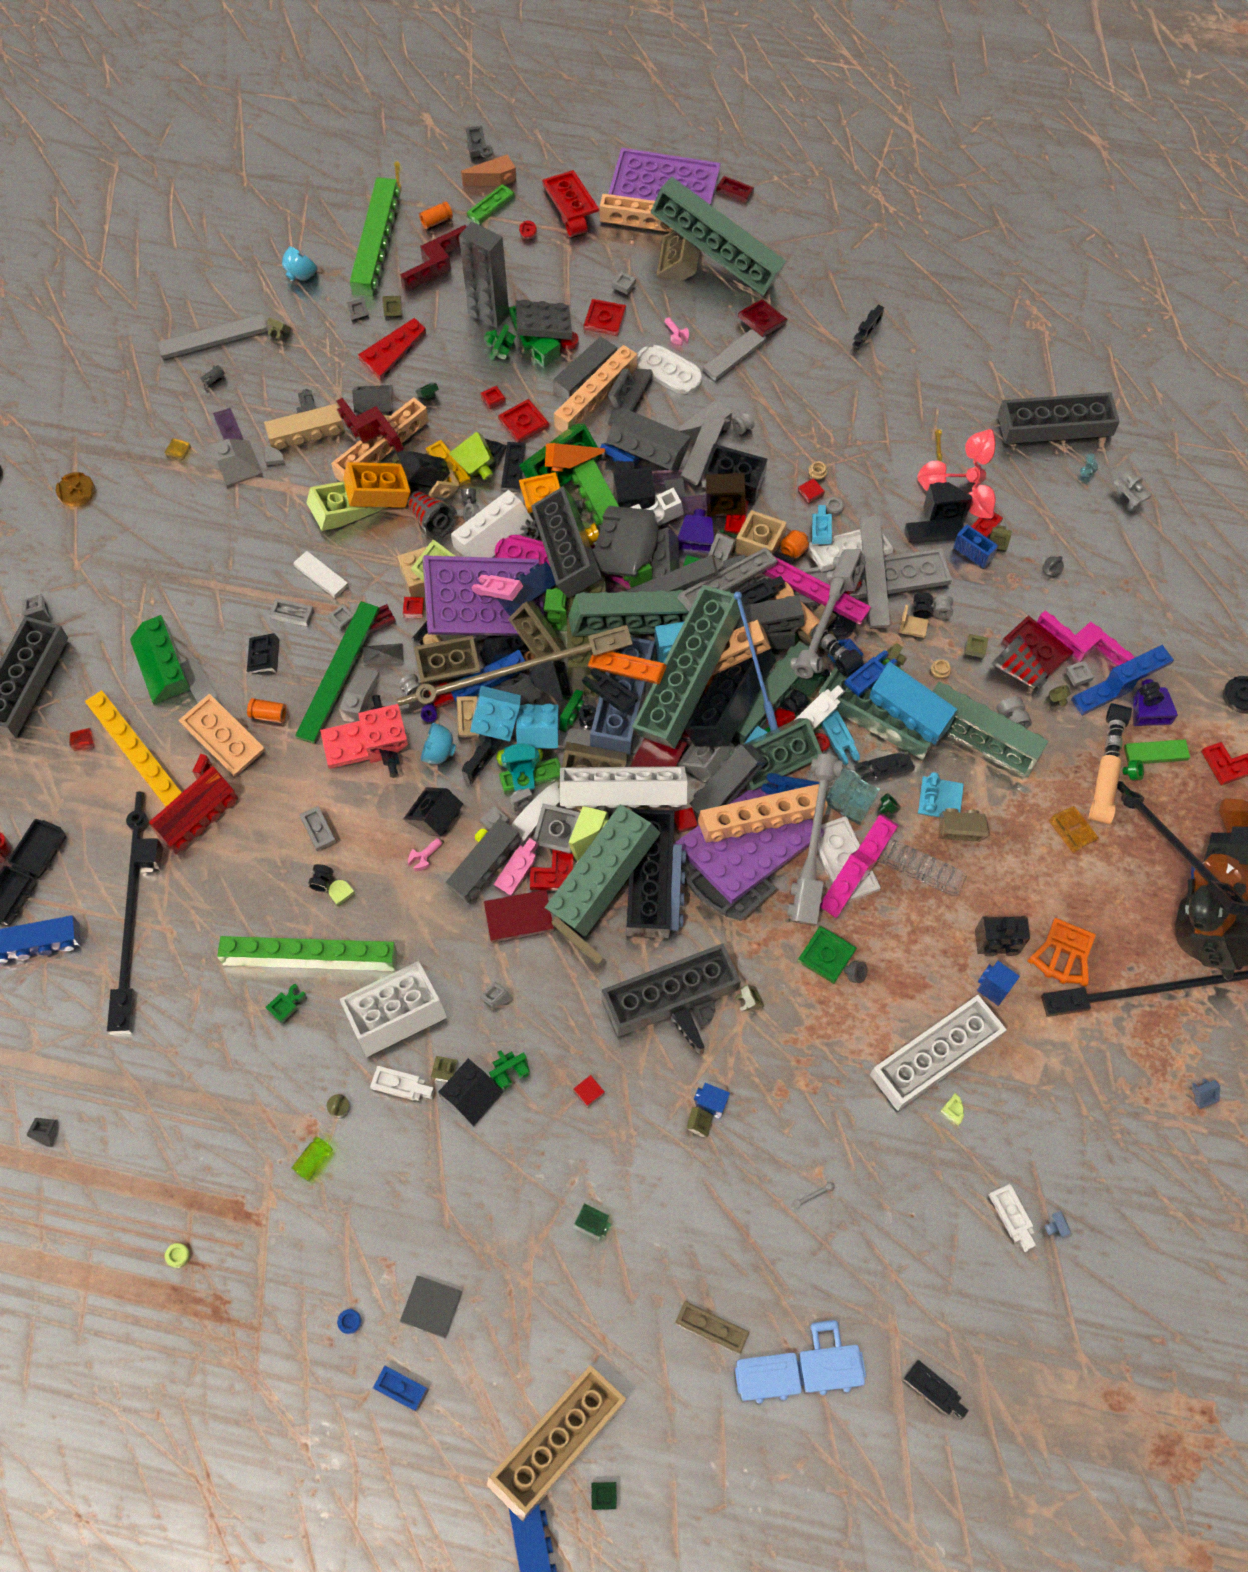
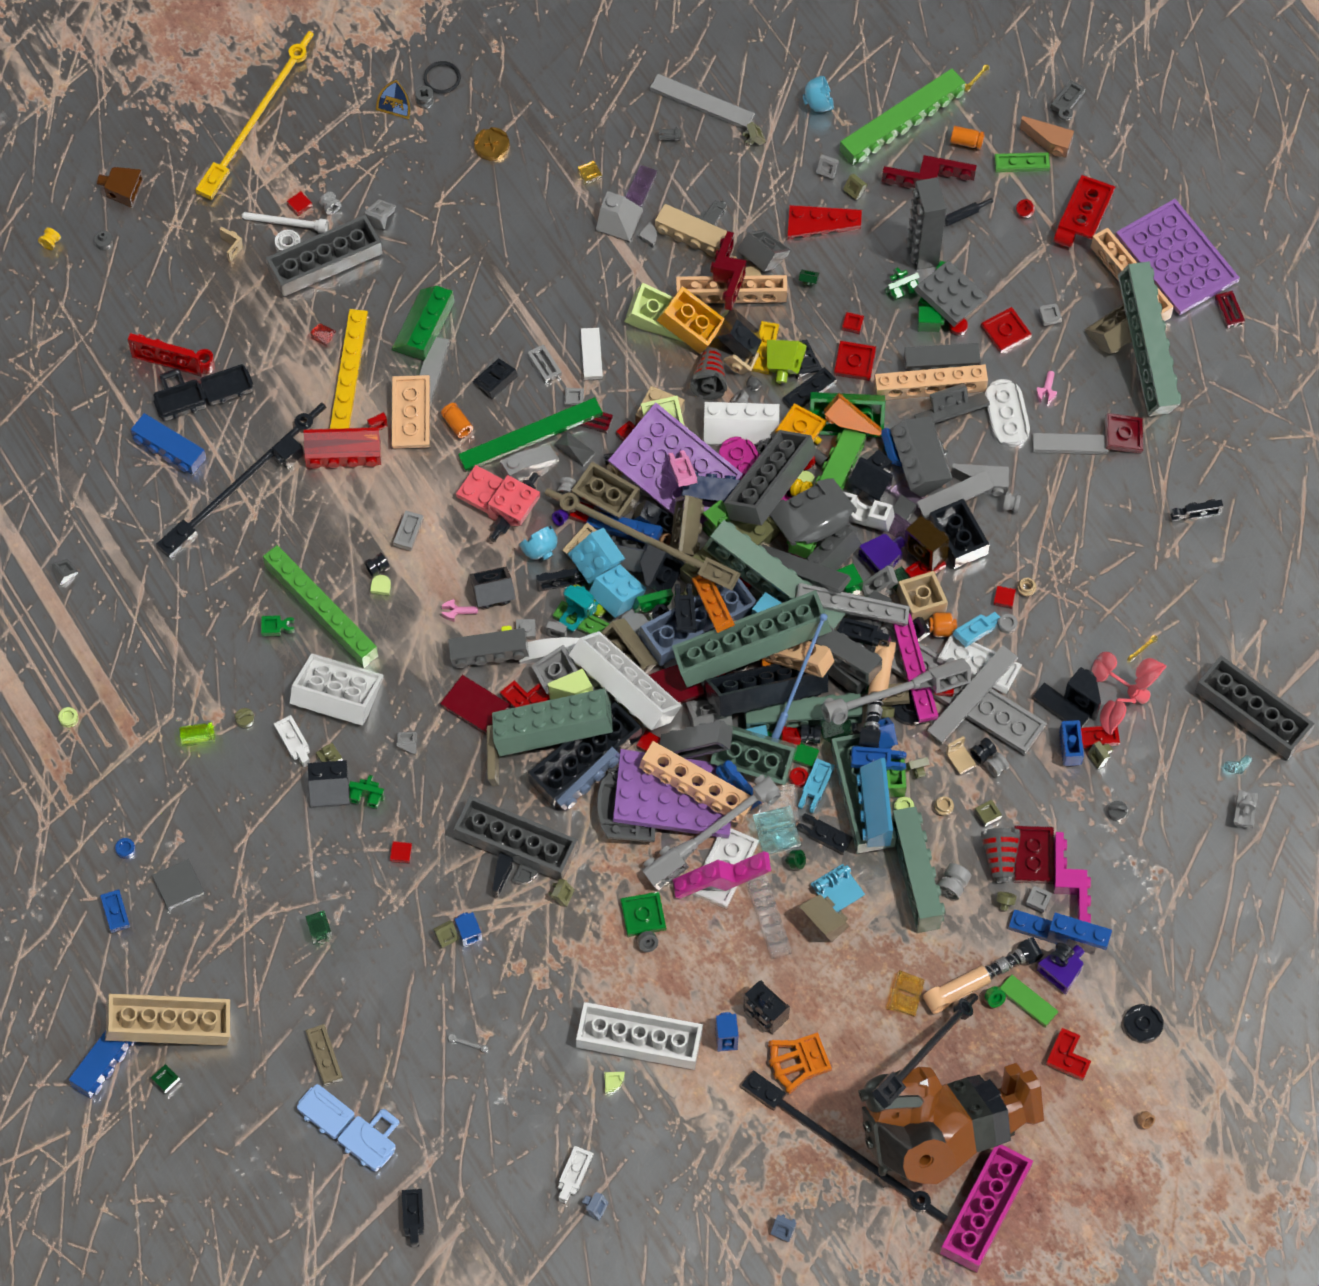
camera: 45 degrees right, 0 degrees up
bright pink hinge [494,838,539,896] -> none
white hinge [795,685,845,731] -> none

